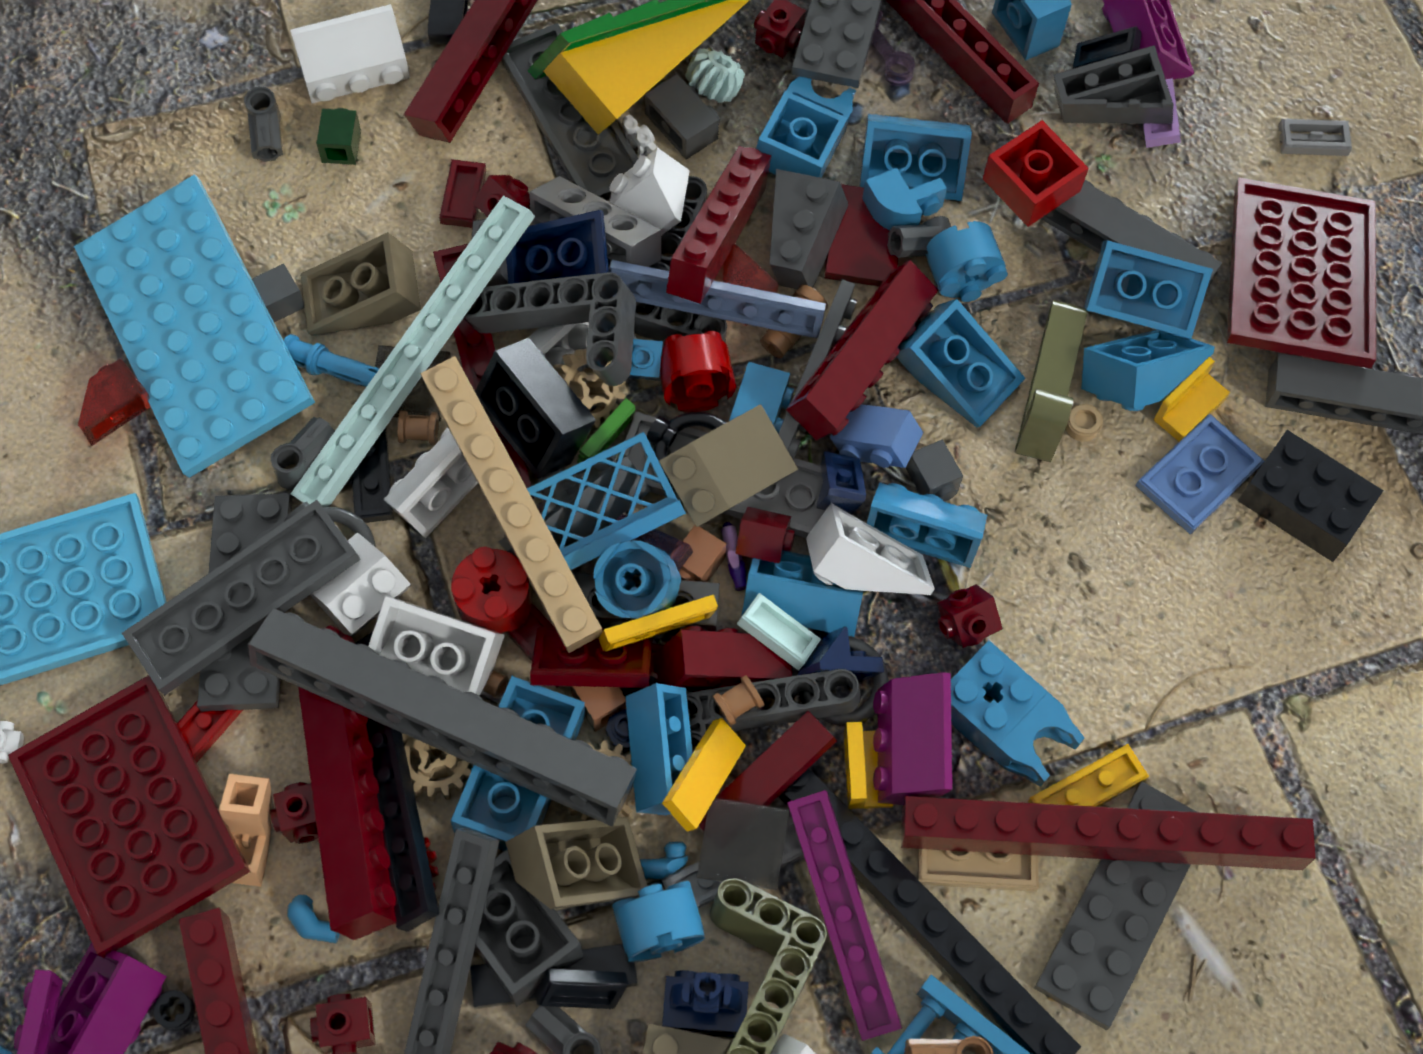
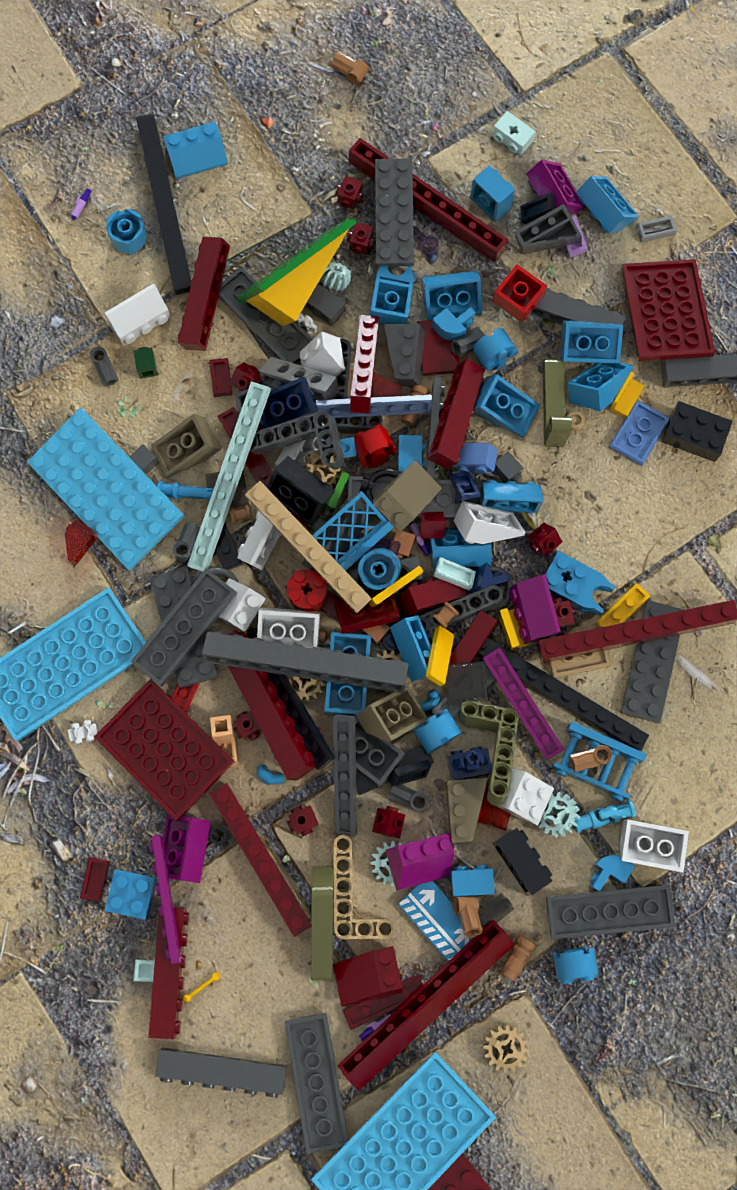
camera: 15 degrees left, 10 degrees up
none -> dark red brick [552,598,574,627]
none -> dark azure slope [576,176,639,233]

